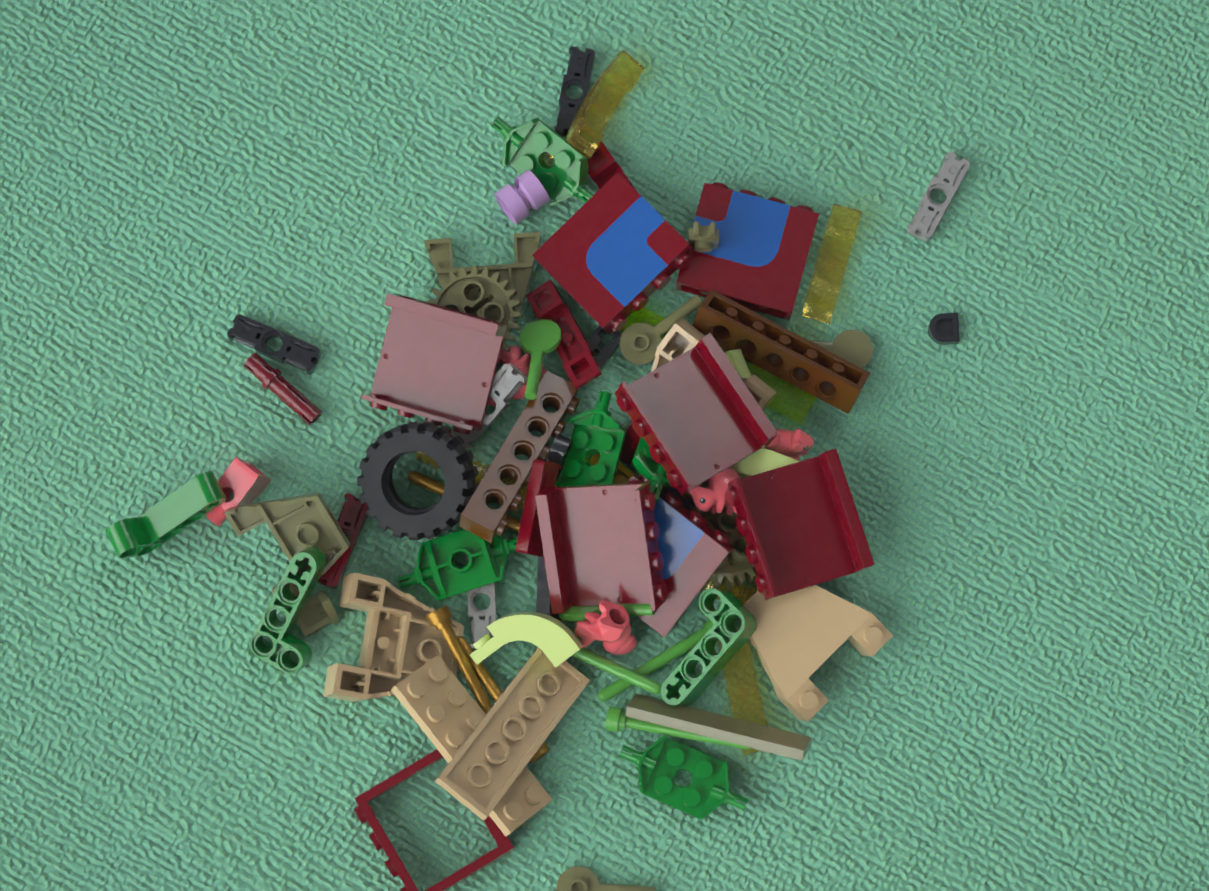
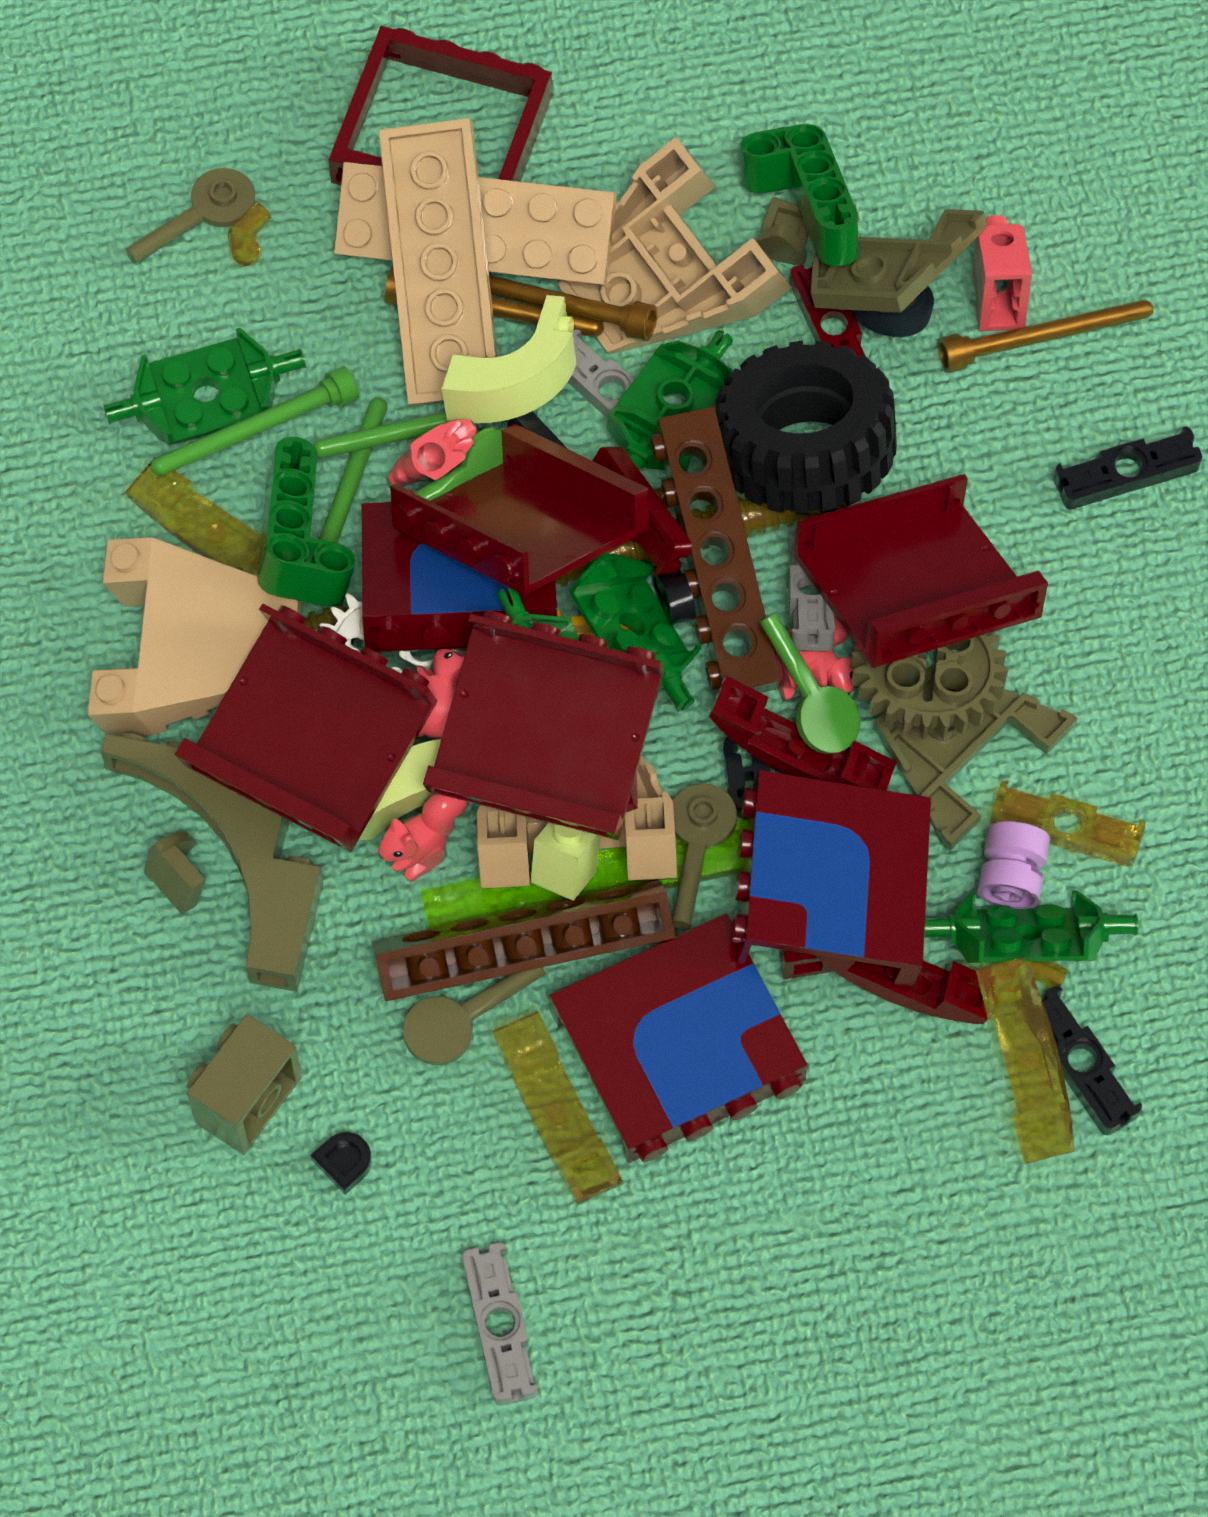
camera: 140 degrees right, 10 degrees down
green beam [105,471,226,558] -> none
dark red pin [243,353,322,426] -> none
olive tile [625,694,812,760] -> none
olive plate [688,222,719,252] -> none
none -> olive arch [101,732,323,992]
none -> olive tile [144,831,206,914]
none -> olive brick [187,1014,302,1155]
none -> clear yellow arm [228,203,271,266]
none -> pearl gold piece [938,300,1153,373]
none -> clear yellow piece [990,781,1145,867]

